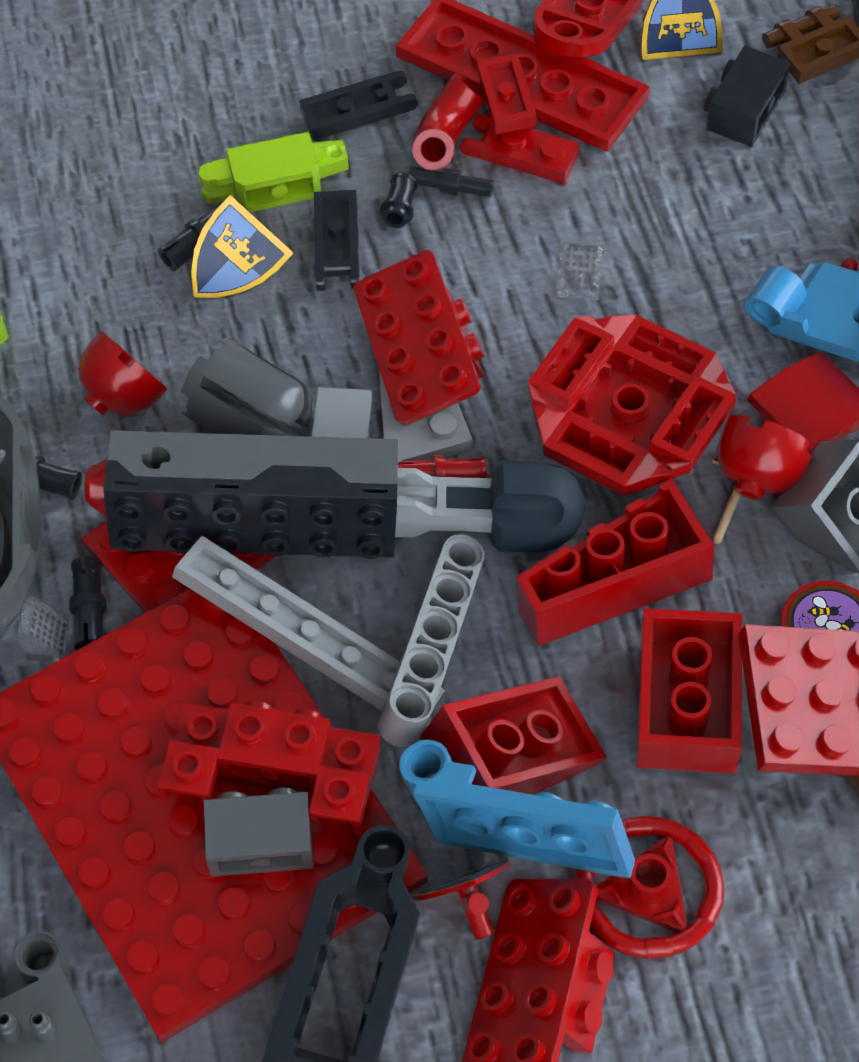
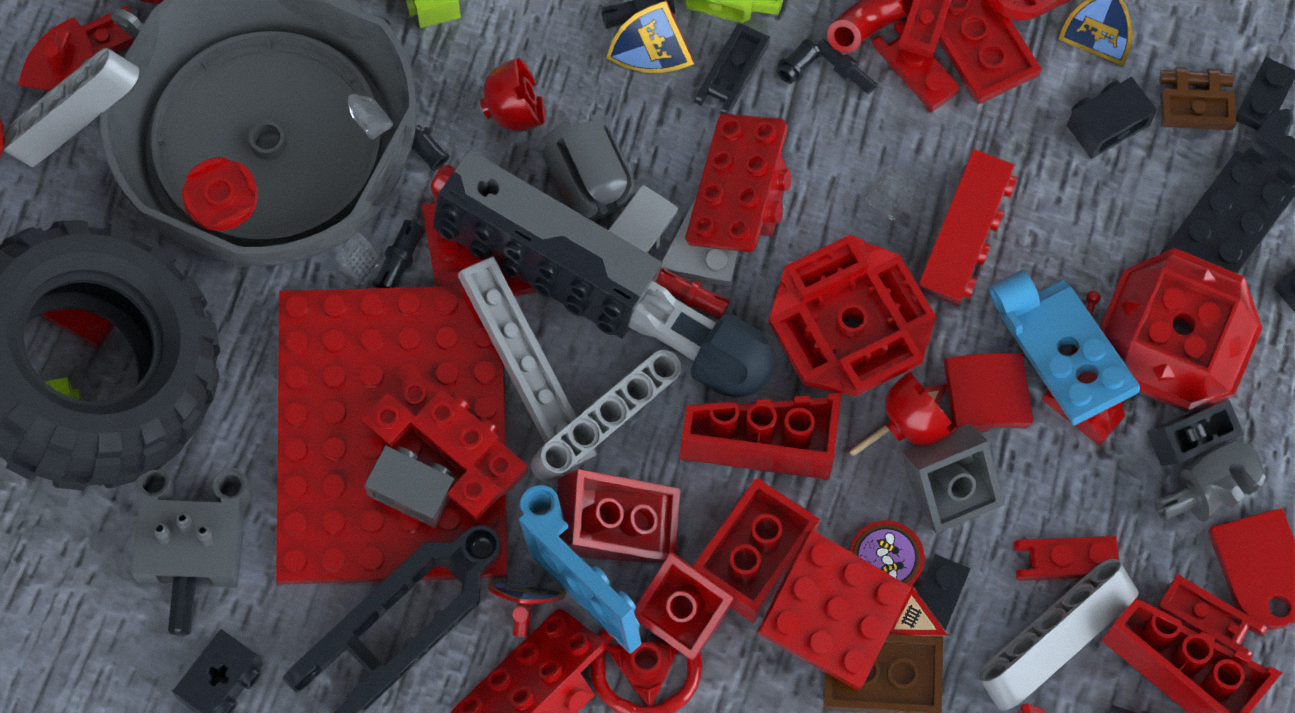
camera: 25 degrees right, 10 degrees up
none -> red slope [634,552,736,661]
none -> red wedge [918,149,1018,306]

